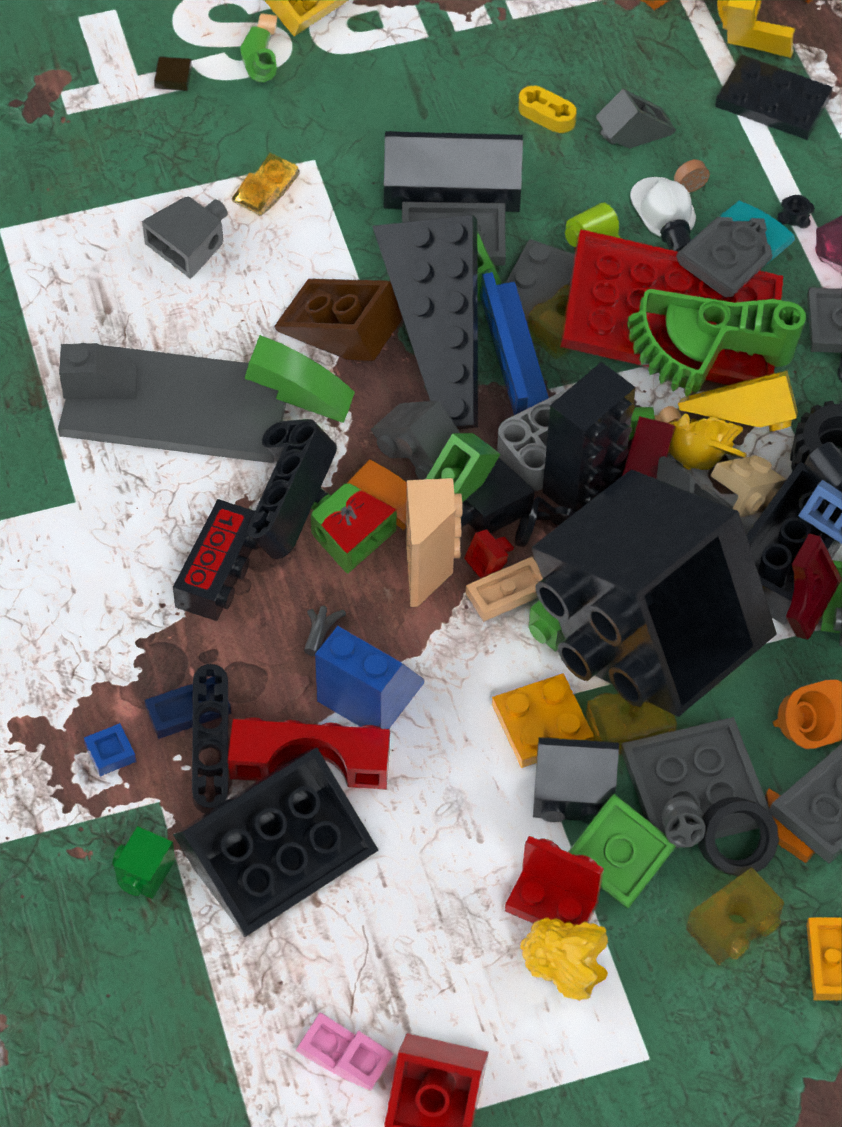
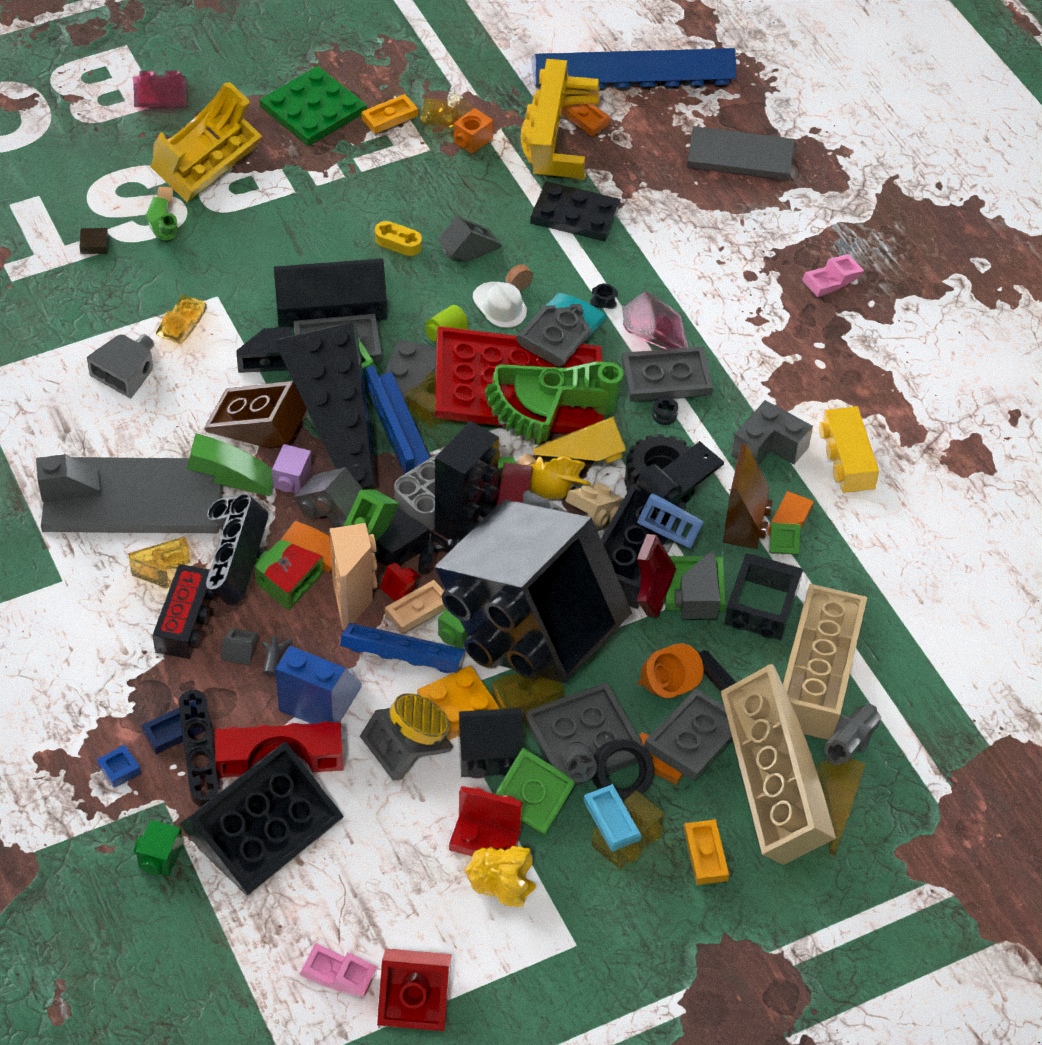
camera: 10 degrees left, 5 degrees down
black bush [660,219,691,252] -> none
none -> clear yellow slope [127,536,191,589]
none -> dark grey slope [221,628,260,665]
none -> black slope [236,327,292,373]
none -> lavender brick [272,444,312,493]
none -> blue plate [340,623,466,673]
none -> dark grey bracket [360,708,453,781]
none -> yellow tile [389,693,450,745]
none -> medium azure tile [583,784,641,852]

